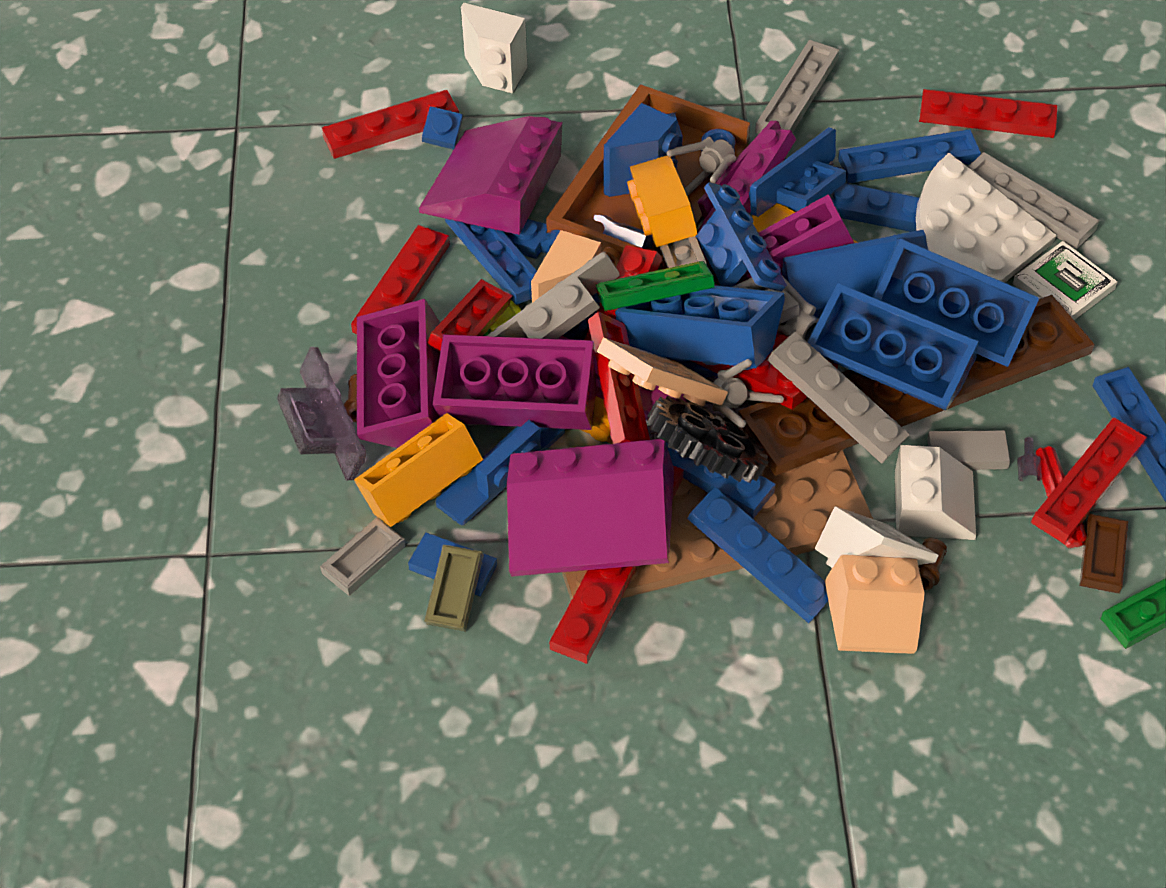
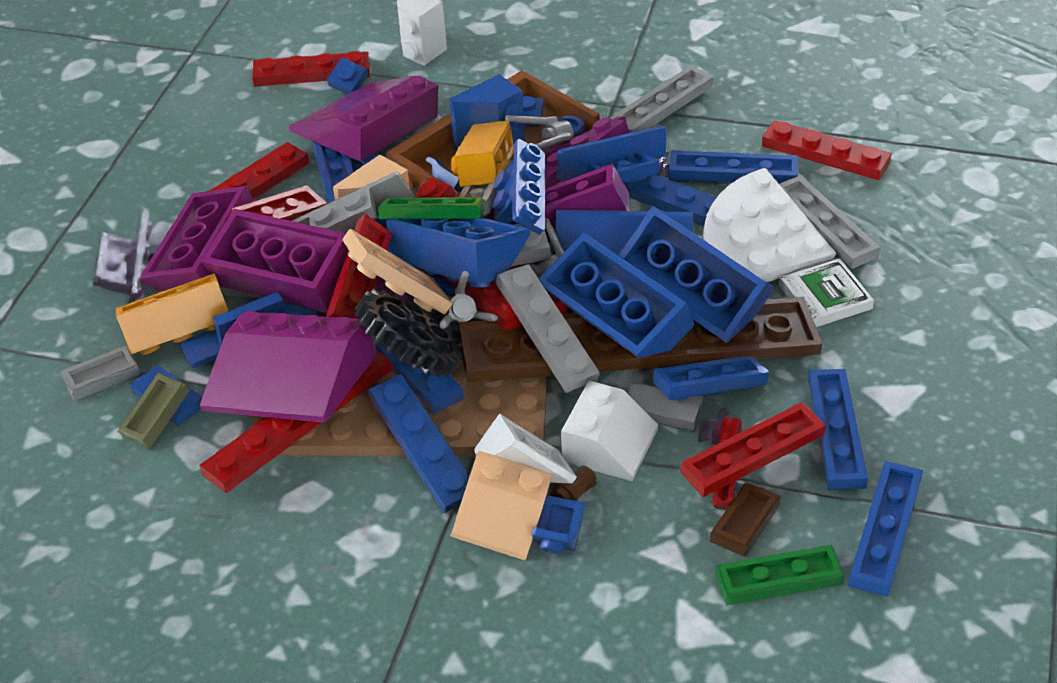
camera: 20 degrees right, 10 degrees down
none -> blue bracket [532,495,586,554]
none -> blue plate [653,356,769,400]

